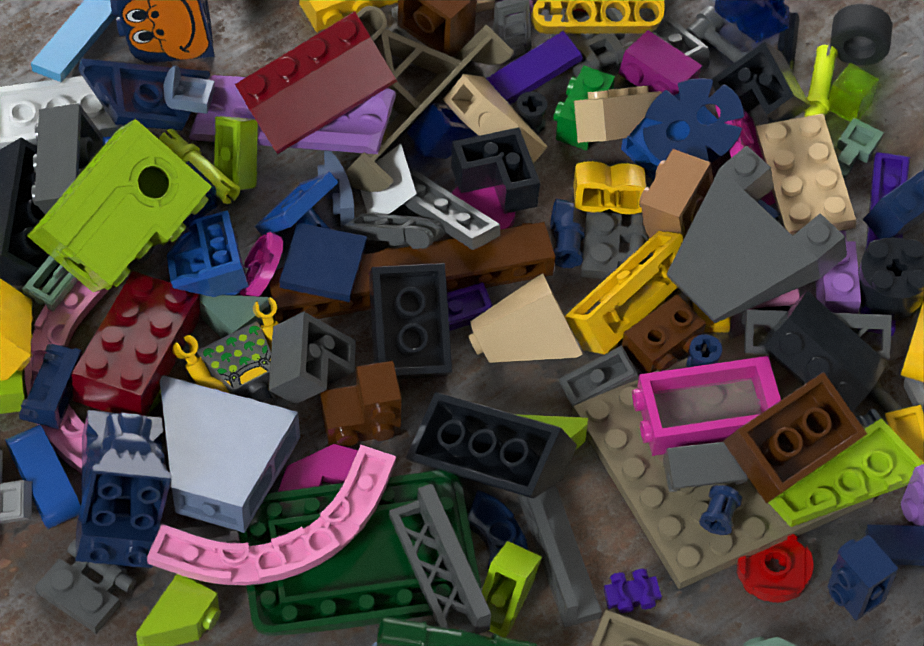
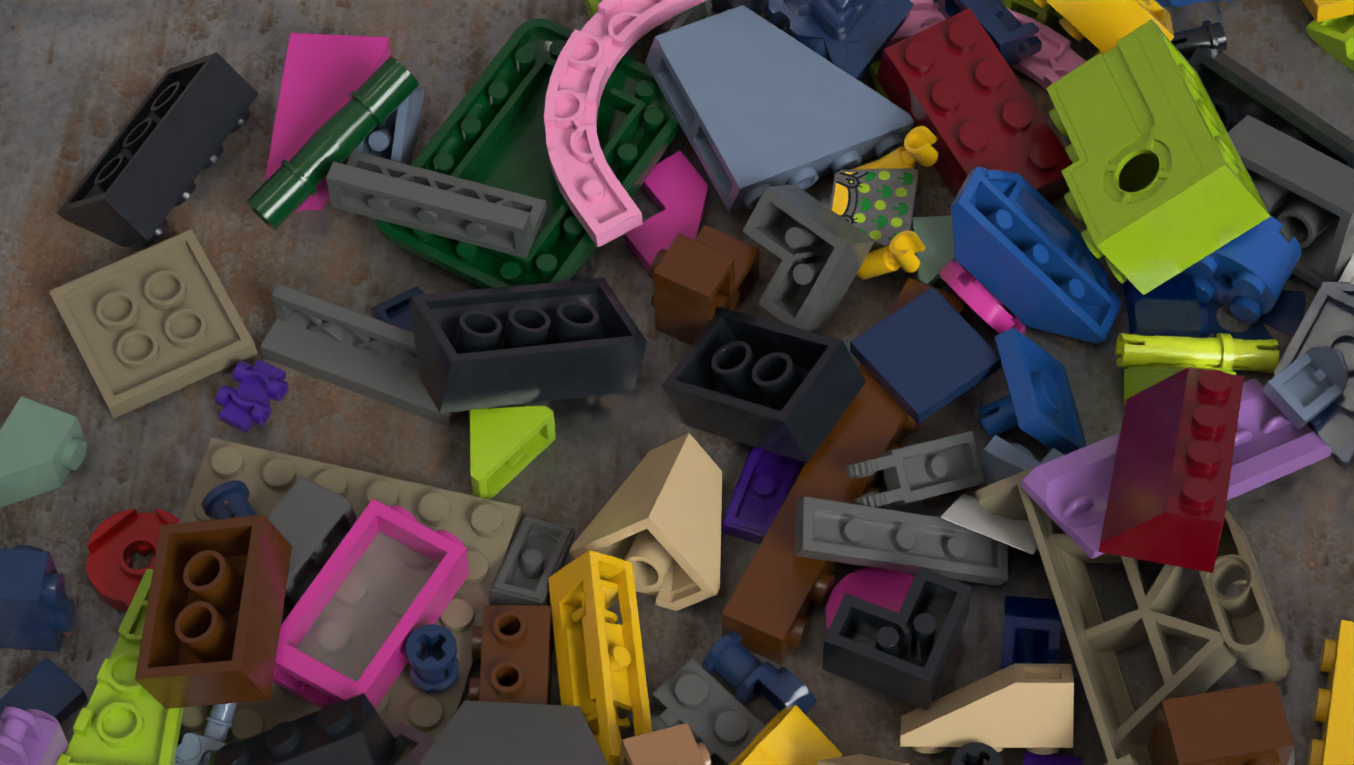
camera: 135 degrees right, 0 degrees up
lime slope [481,541,542,638] -> none

